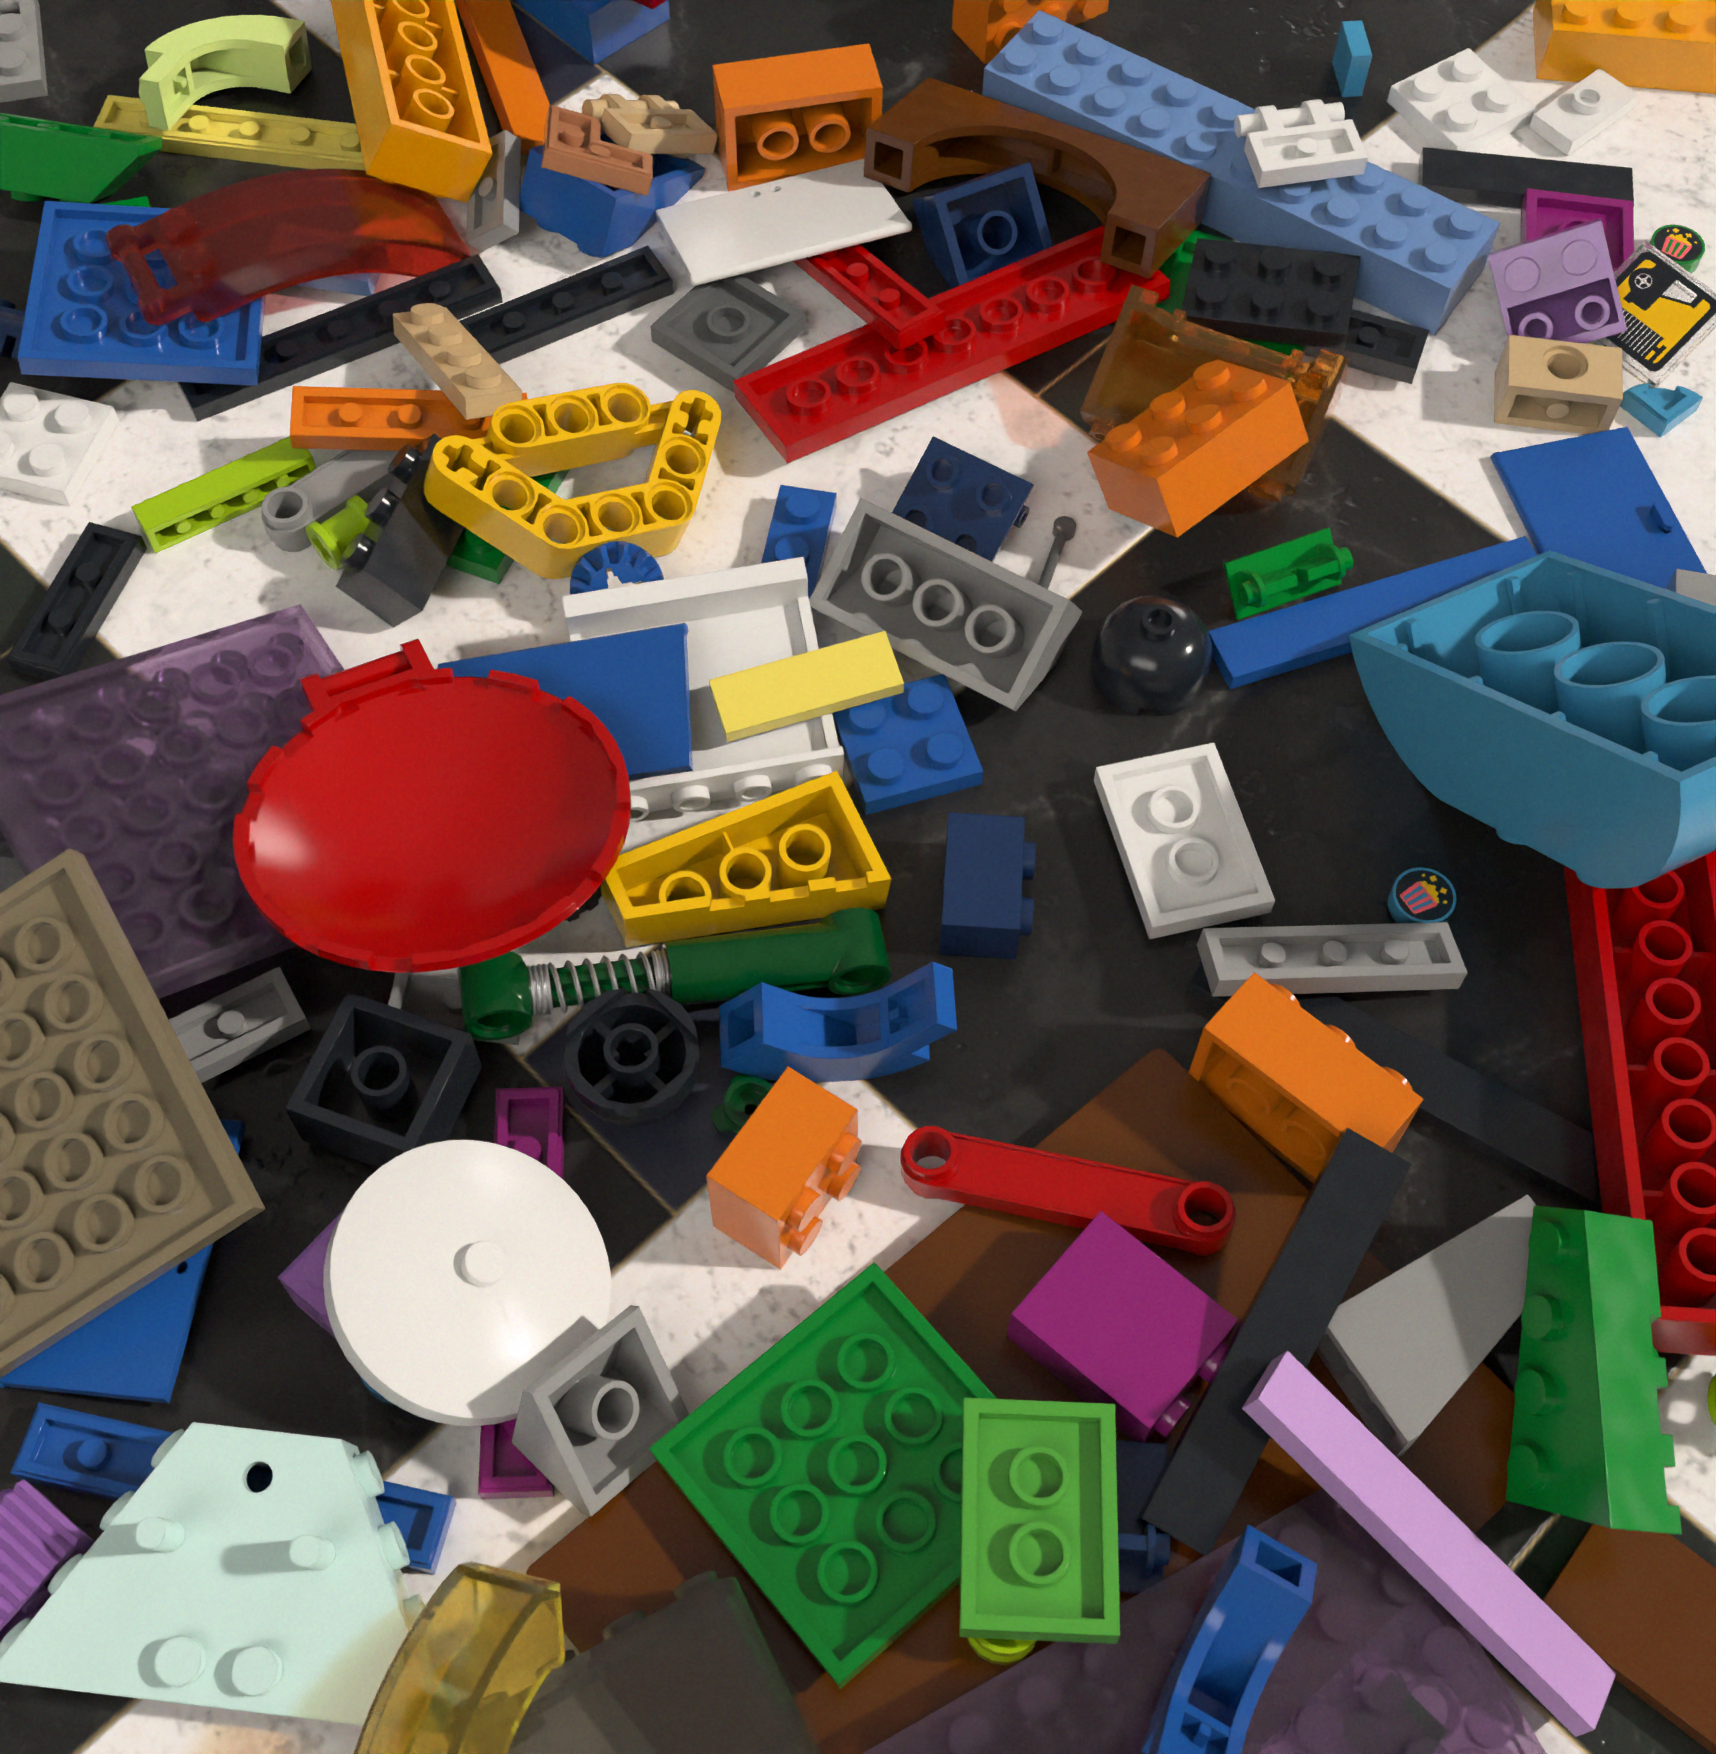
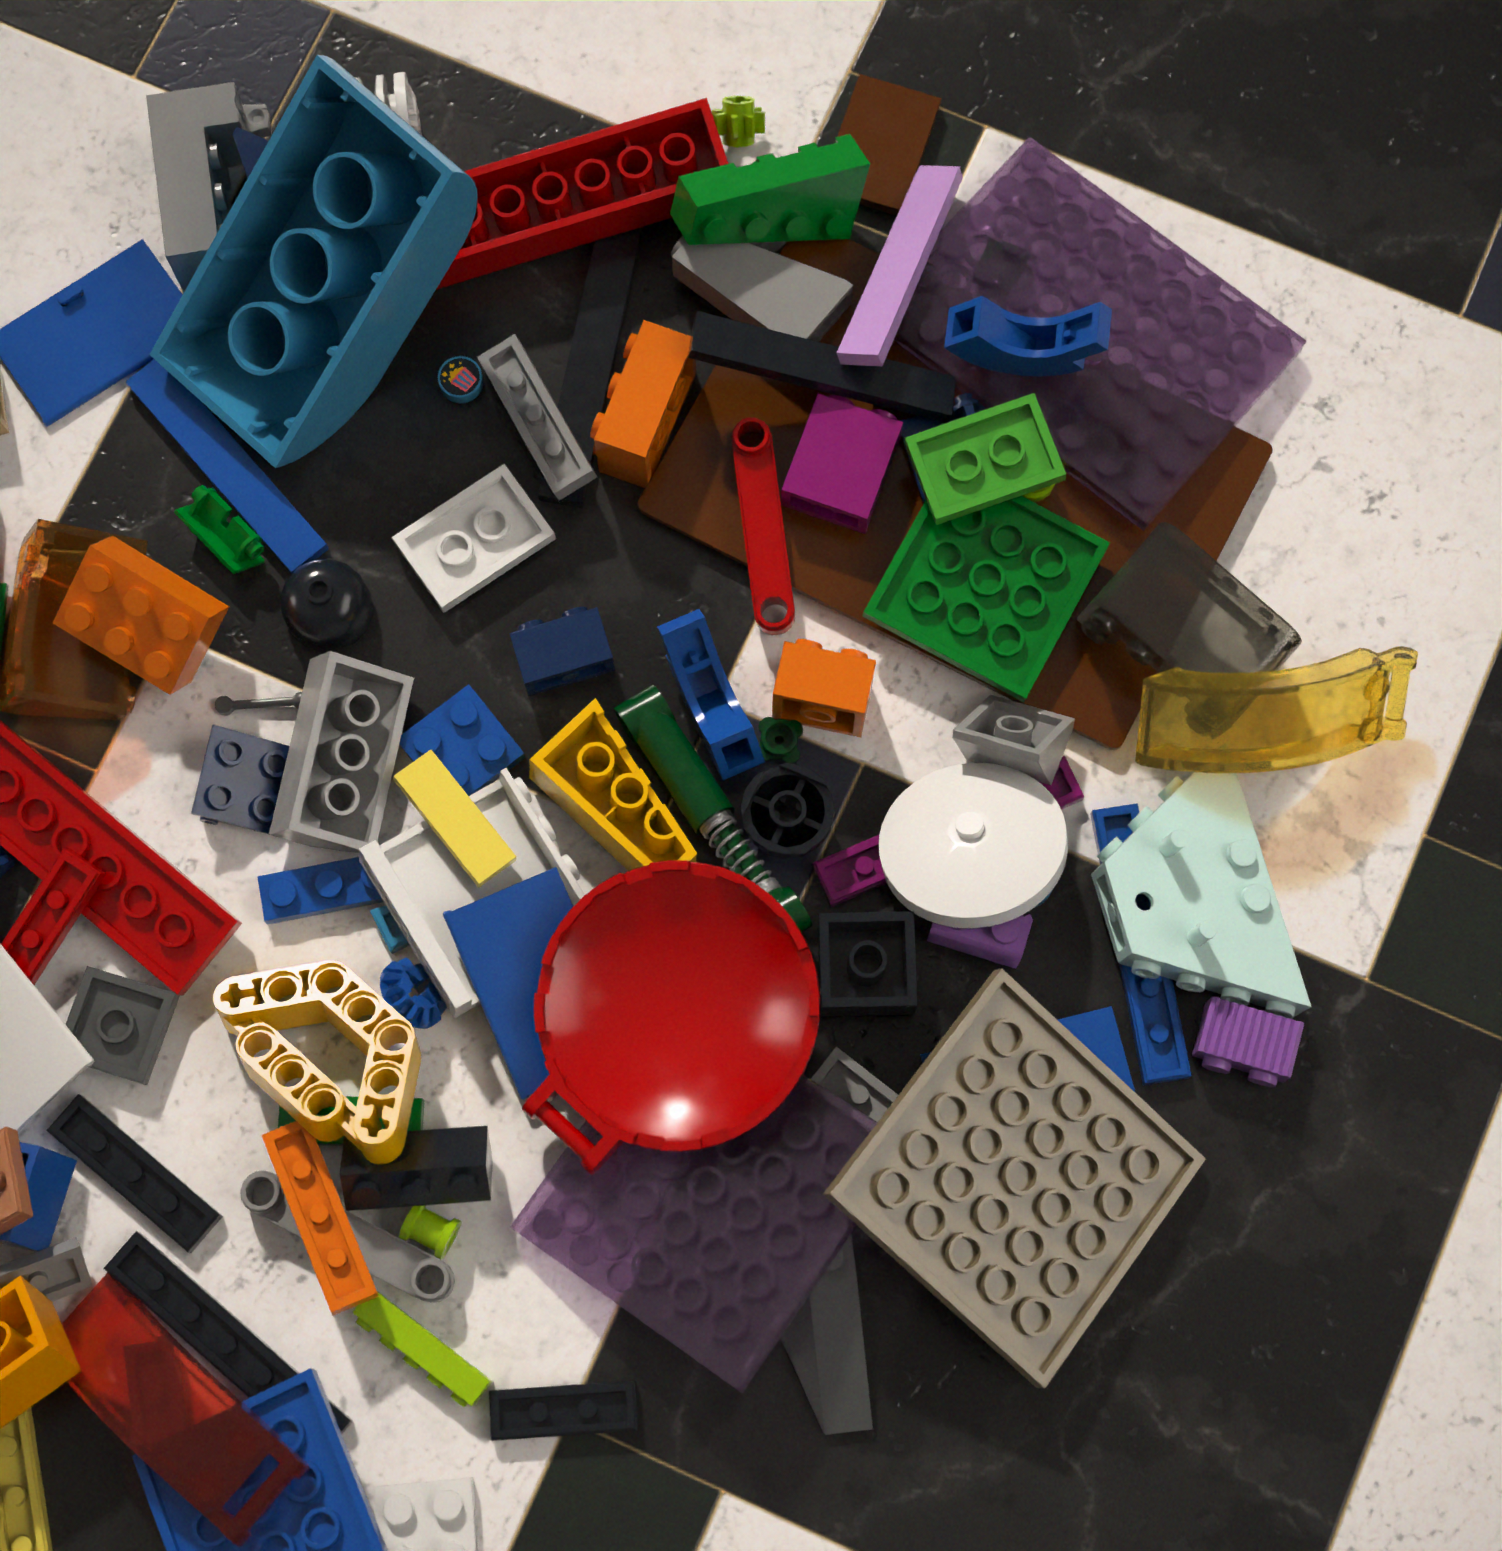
camera: 110 degrees left, 15 degrees up
tan plate [393,303,522,420] -> none

